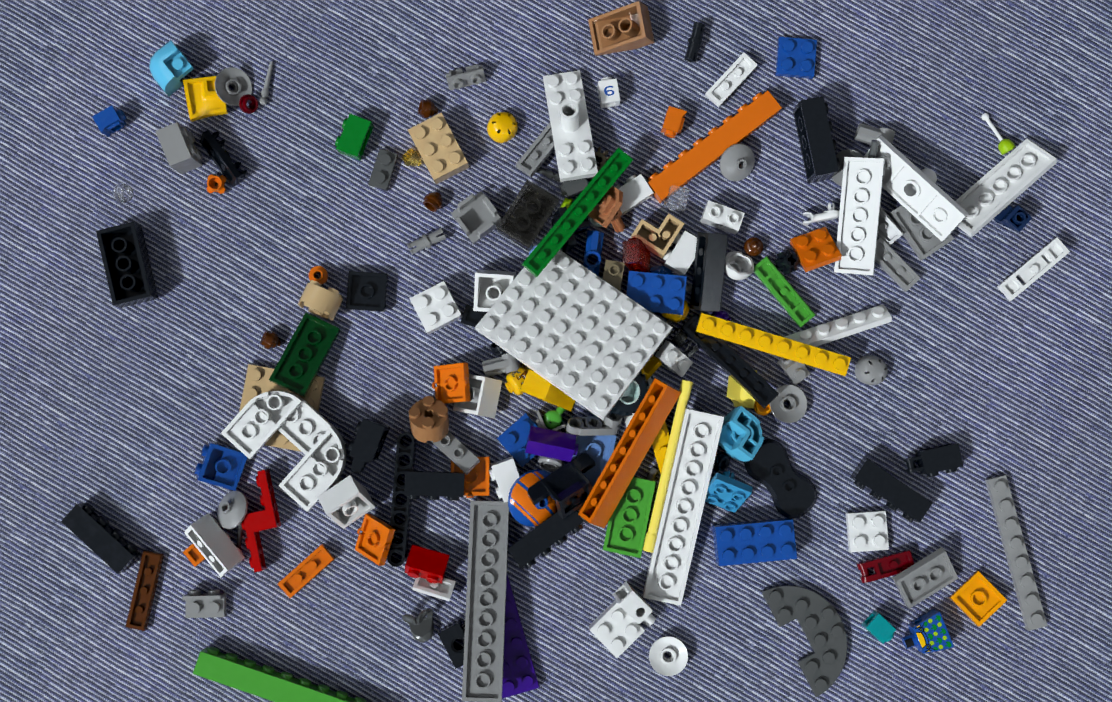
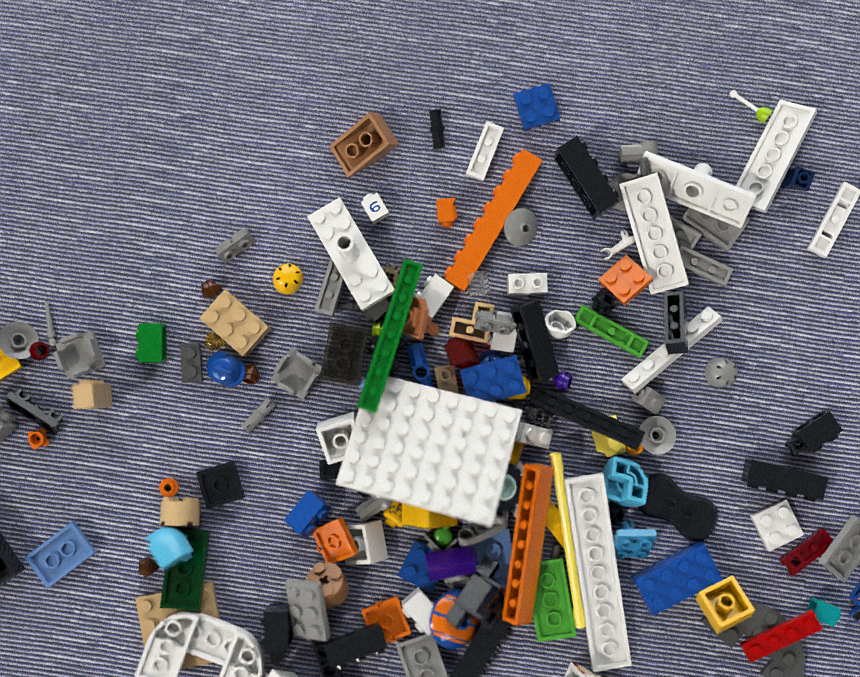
camera: 20 degrees left, 0 degrees up
white brick [409,281,462,334] -> none
light grey plate [431,431,480,475] -> none
yellow plate [695,313,851,376] -> none
reddish brown plate [744,237,763,256] -> none
none -> medium blue plate [24,521,97,589]
none -> light grey panel [53,330,106,380]
none -> tan brick [72,380,113,409]
none -> medium azure brick [146,527,194,570]
none -> blue piece [206,351,245,387]
none -> blue brick [284,490,332,538]
none -> light grey plate [285,578,331,641]
none -> light grey hinge [473,310,517,335]
none -> black brick [663,291,688,355]
none -> yellow brick [696,575,755,634]
none -> red plate [740,609,823,663]

